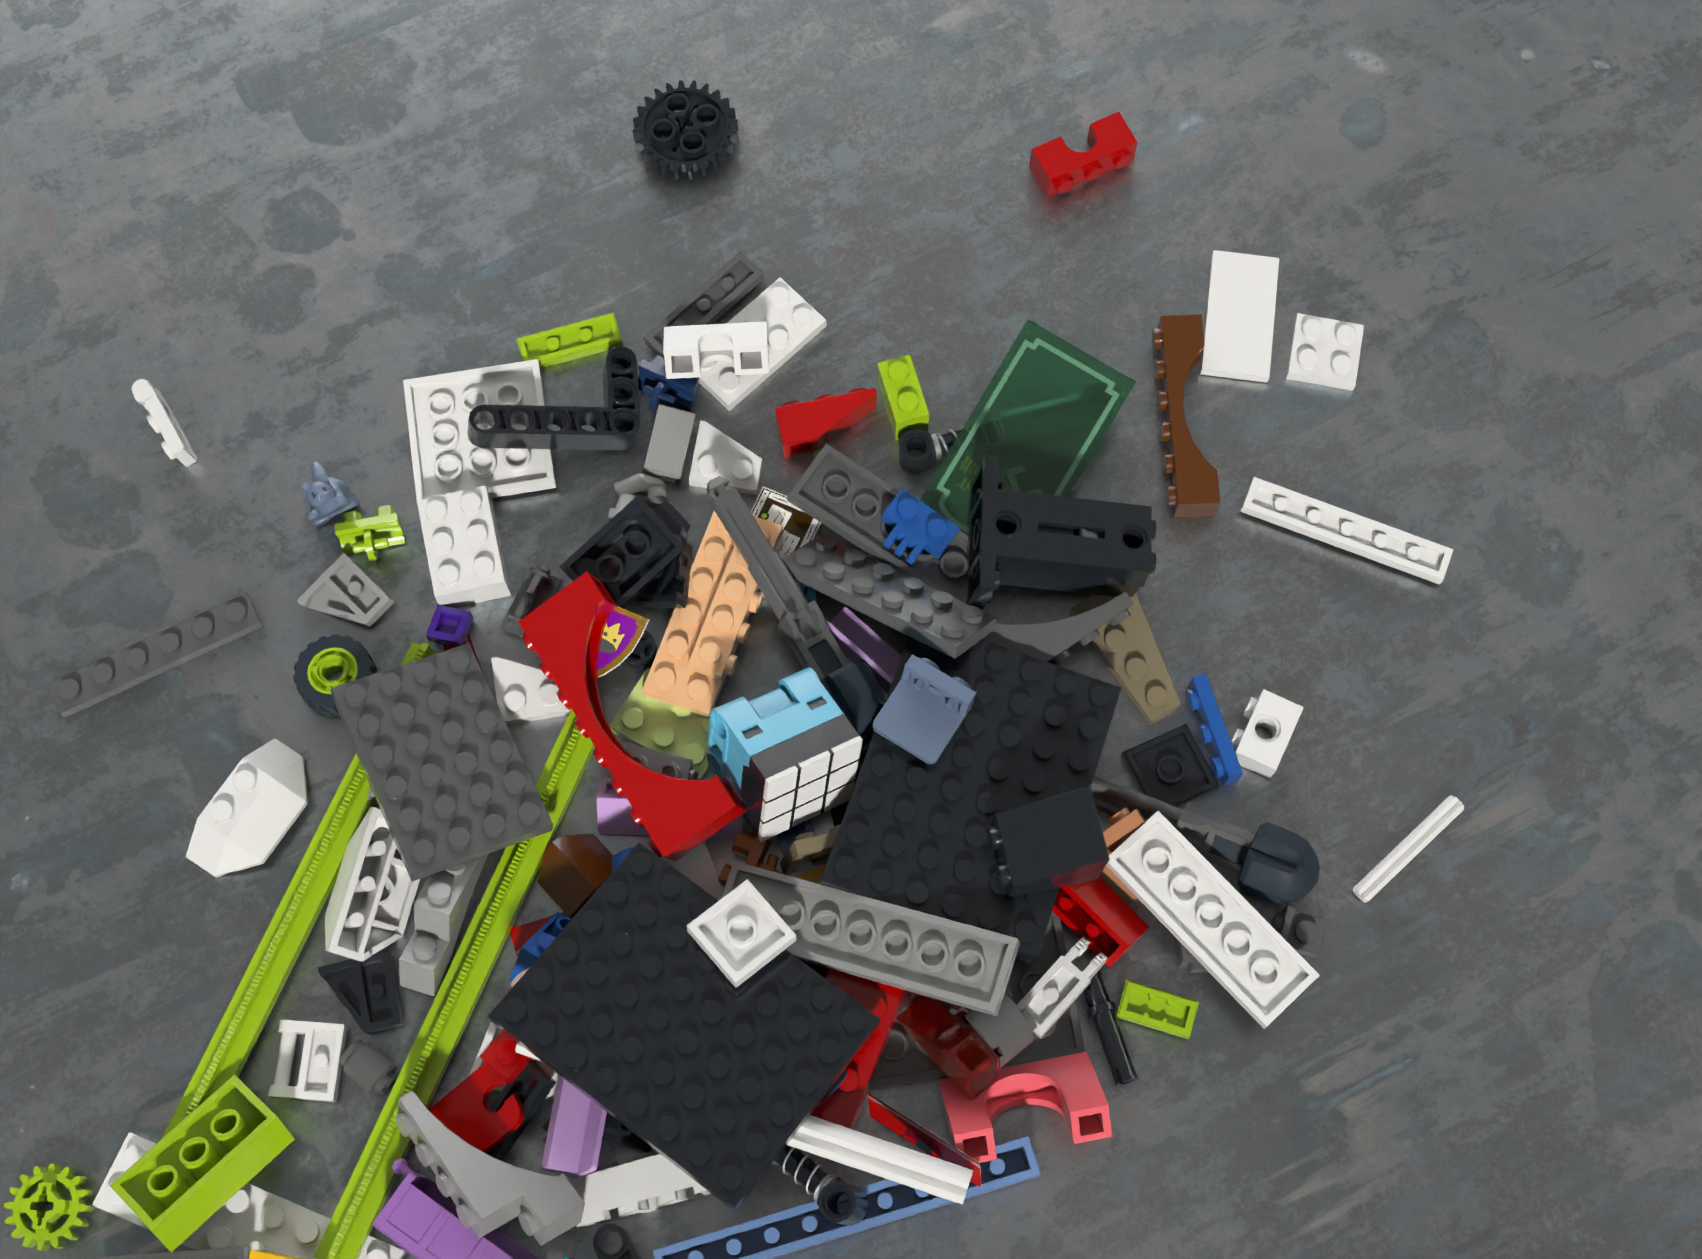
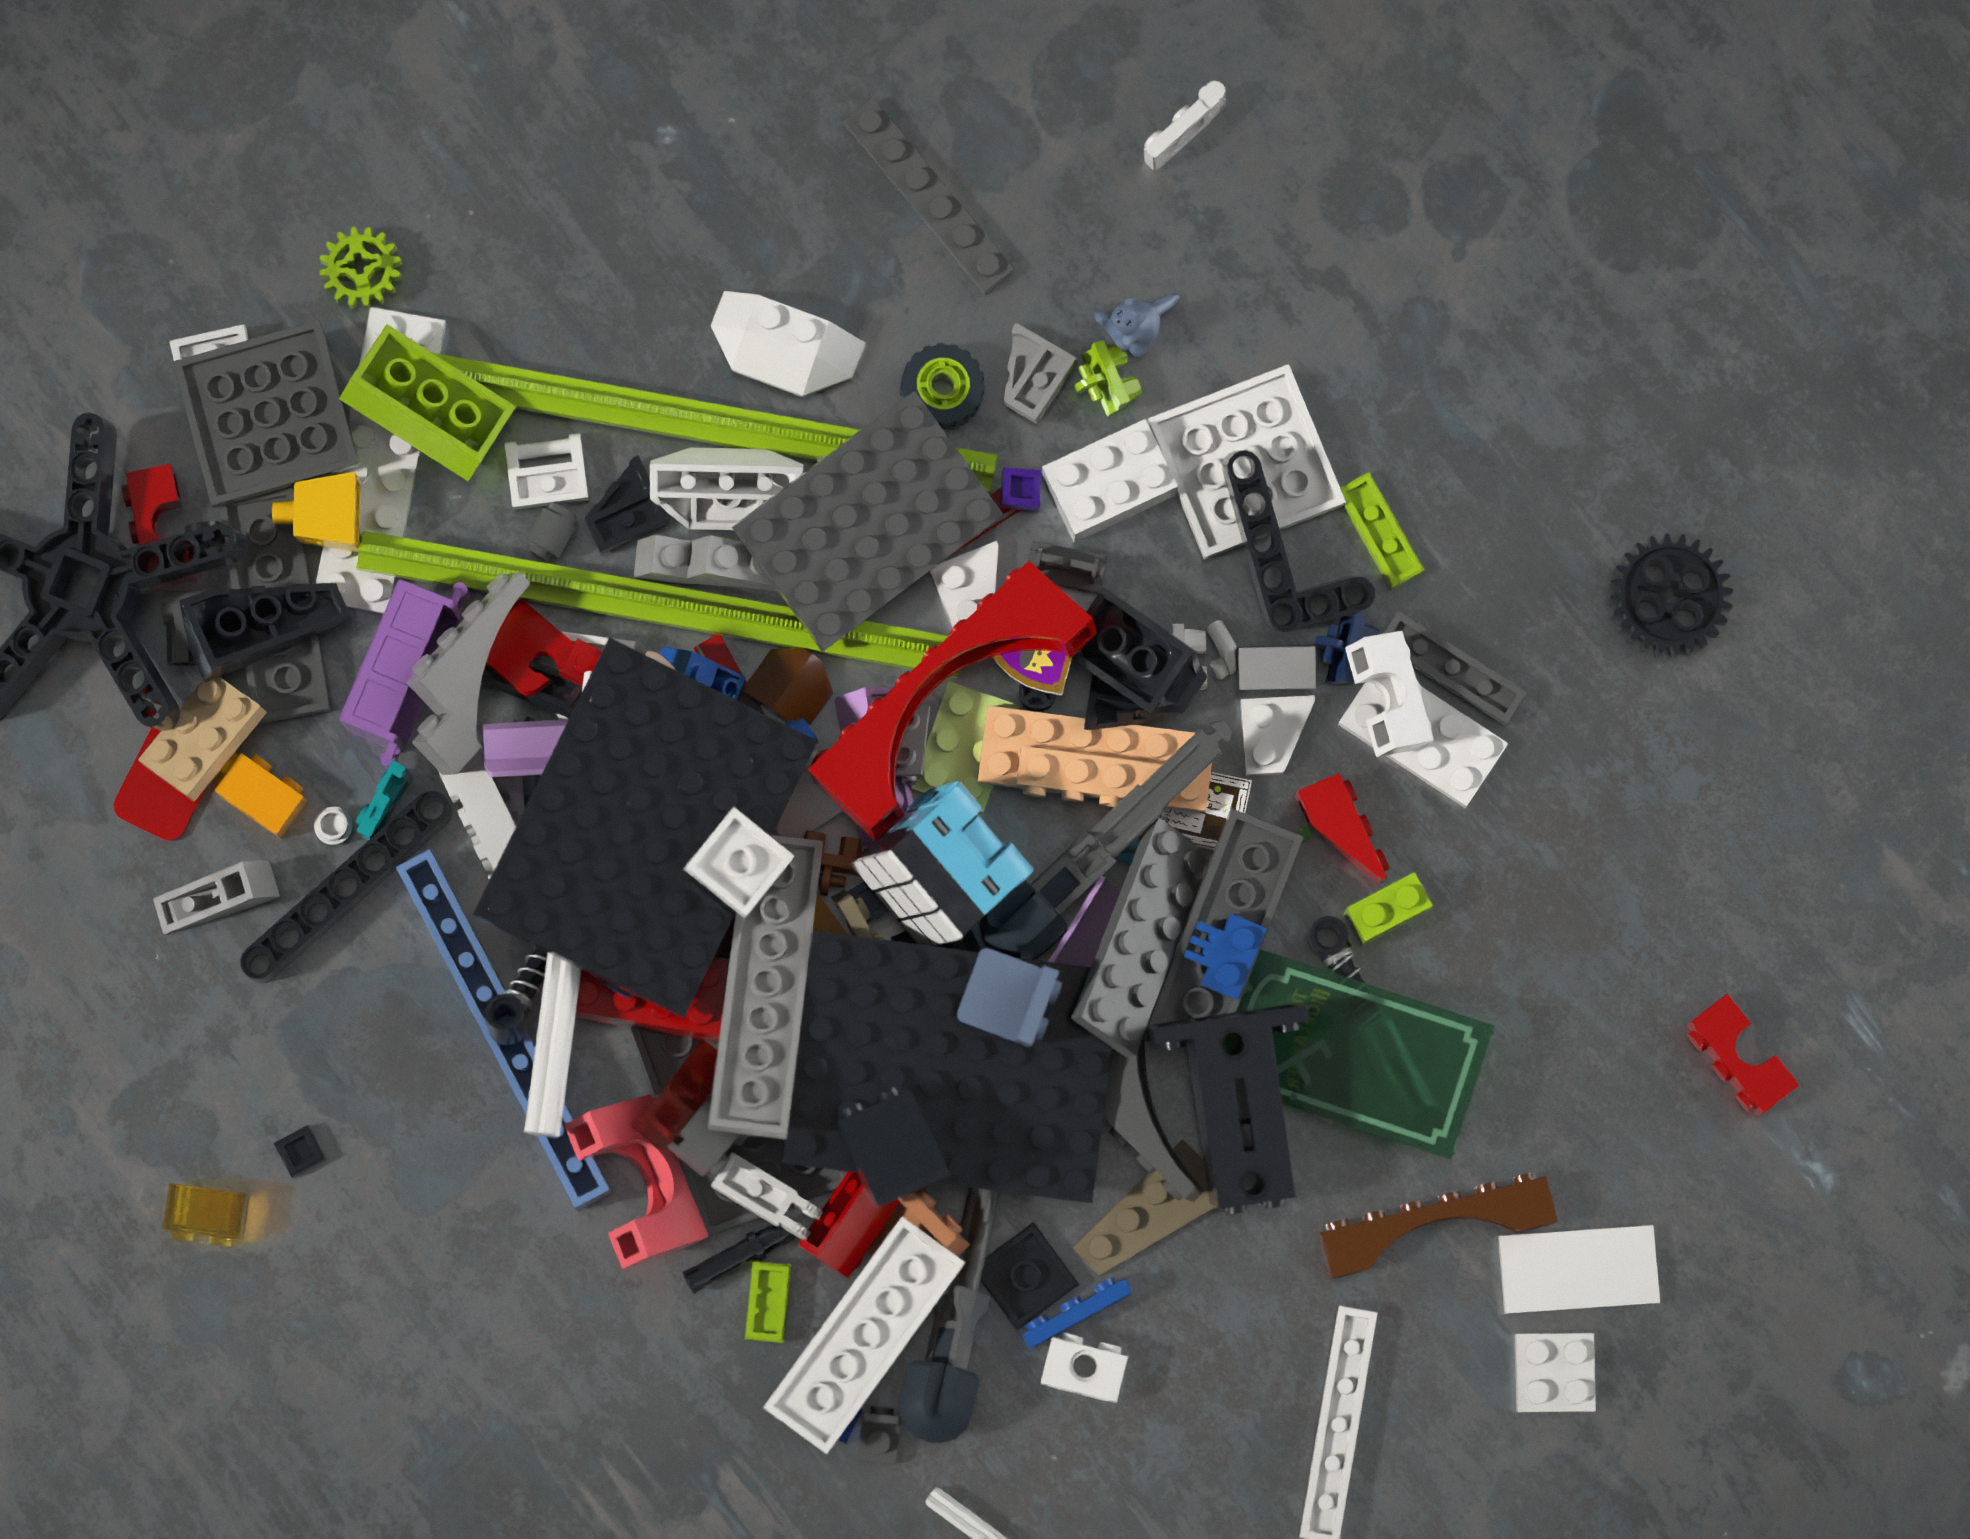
camera: 75 degrees right, 10 degrees up
red sticker [868,1093,981,1187] -> none

